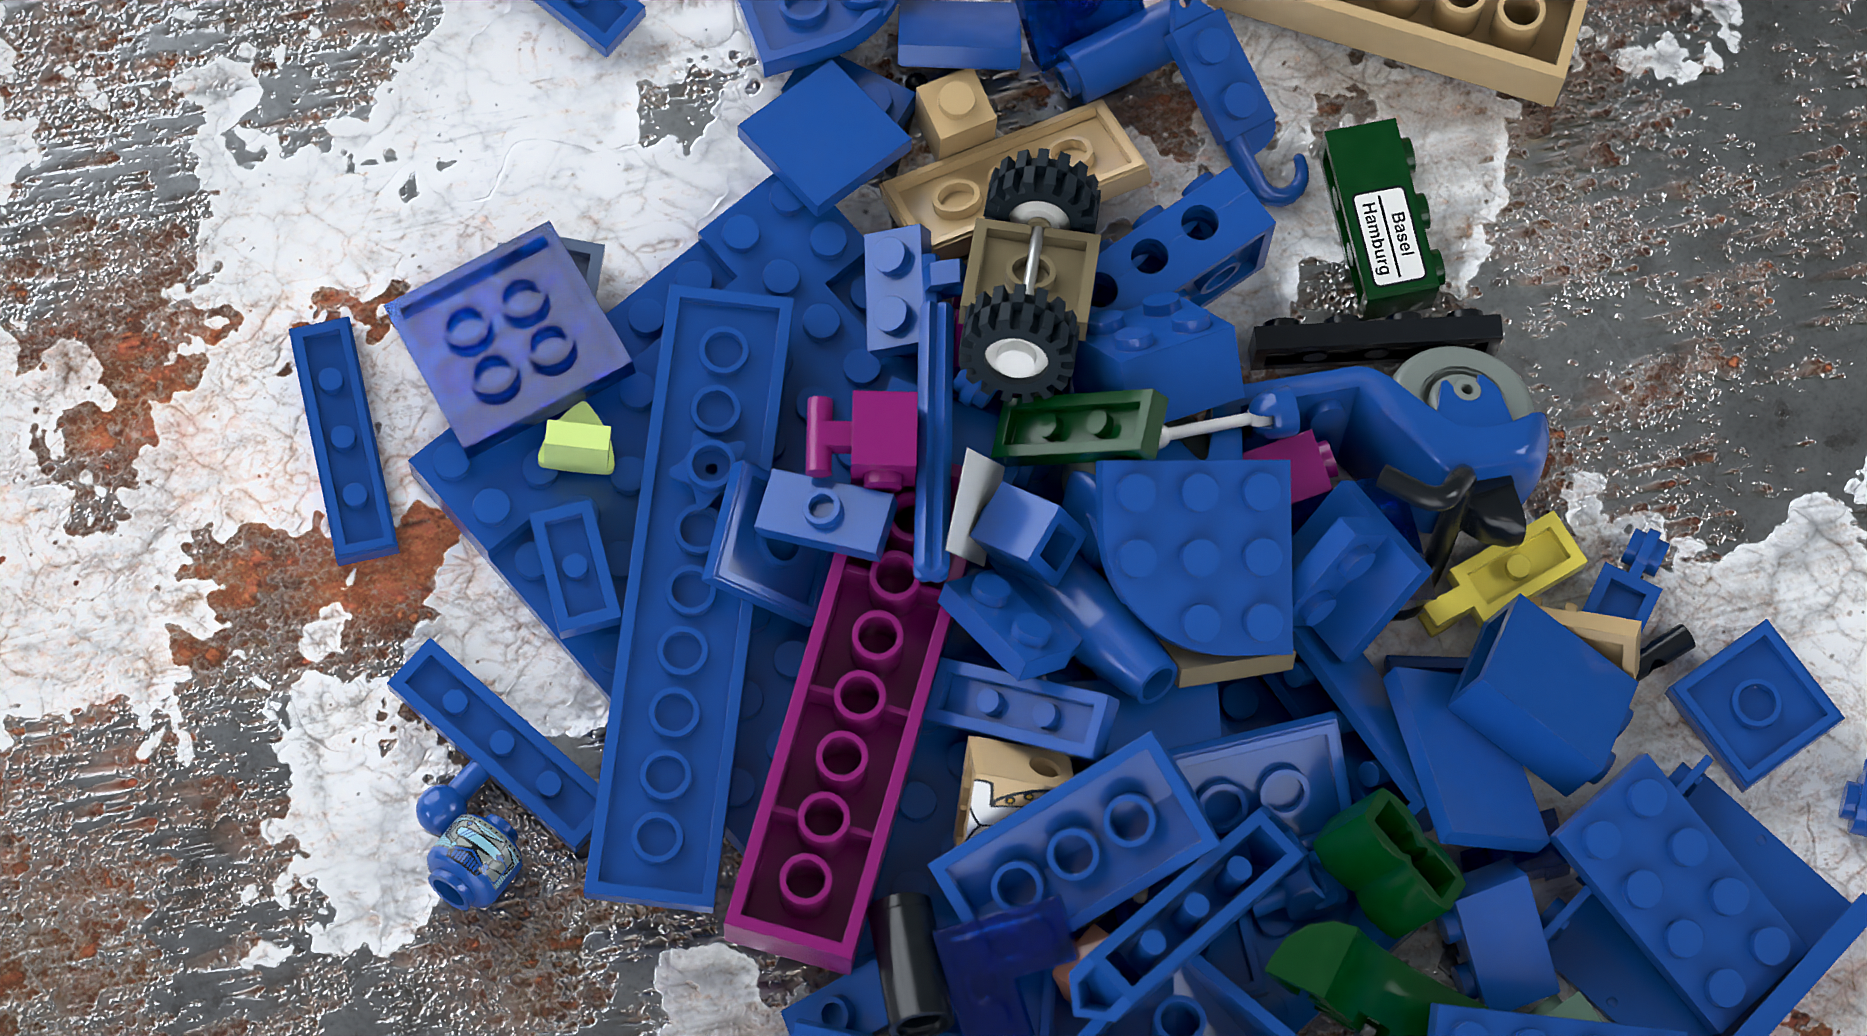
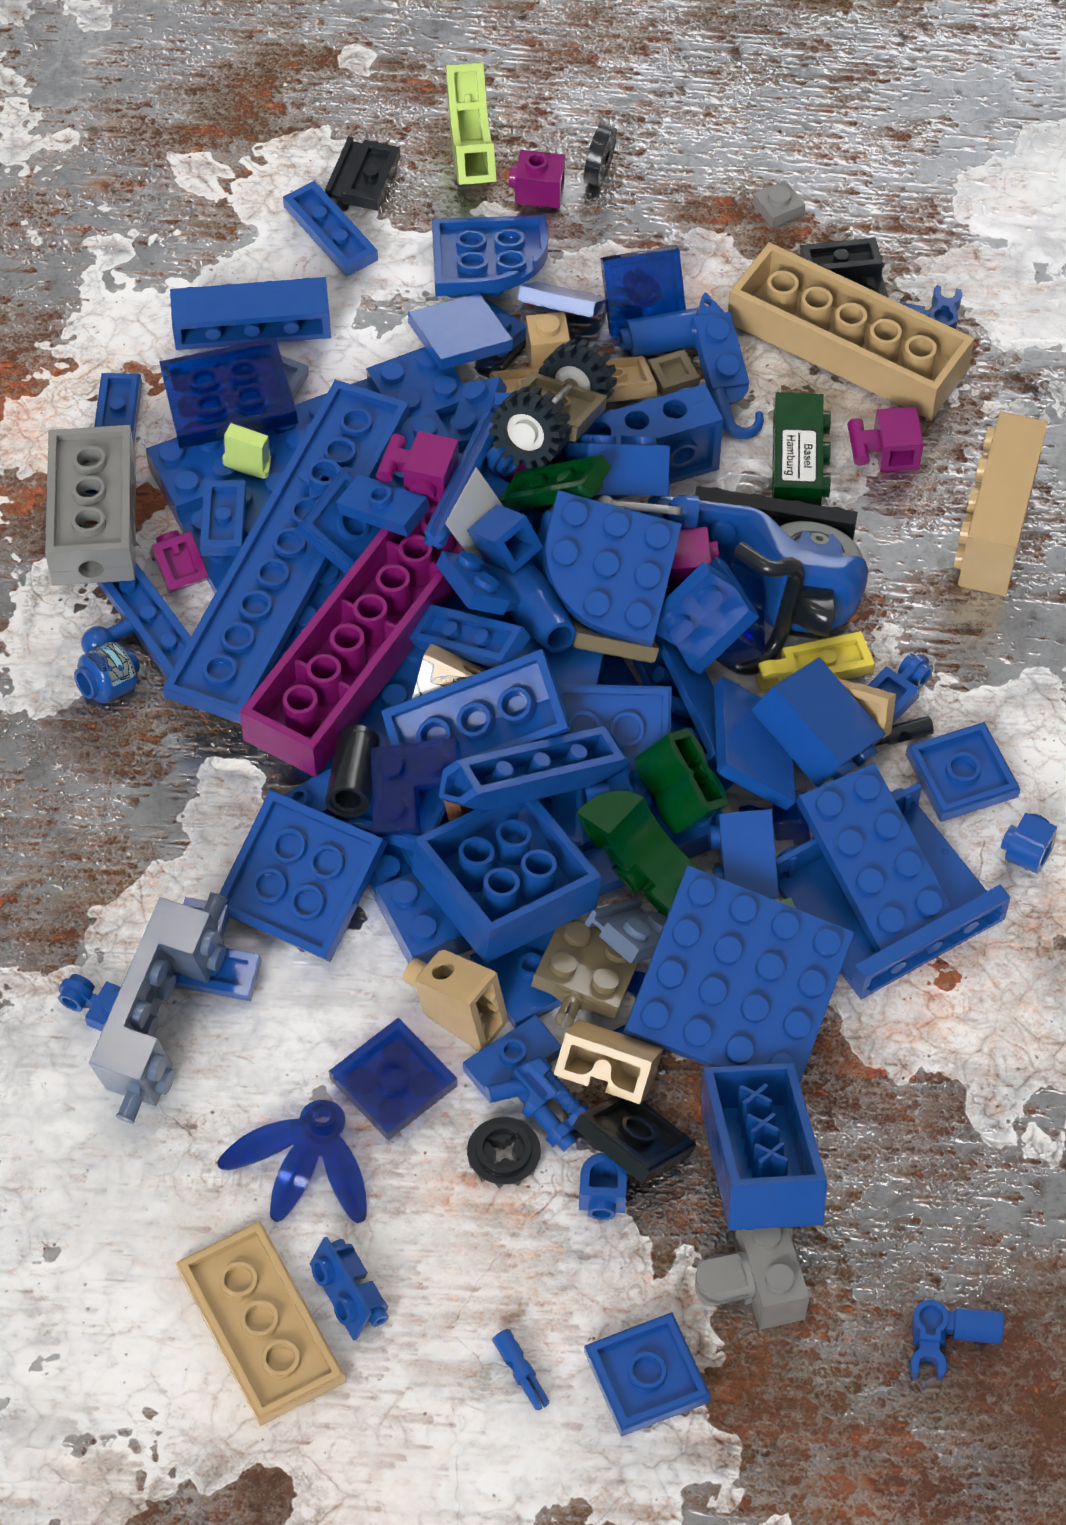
camera: 20 degrees right, 15 degrees down
none -> light grey brick [45,425,136,586]
none -> magenta bracket [149,530,209,594]
none -> blue brick [170,277,331,350]
none -> dark tan plate [648,349,700,396]
none -> magenta brick [847,407,924,472]
none -> tan brick [953,411,1048,597]

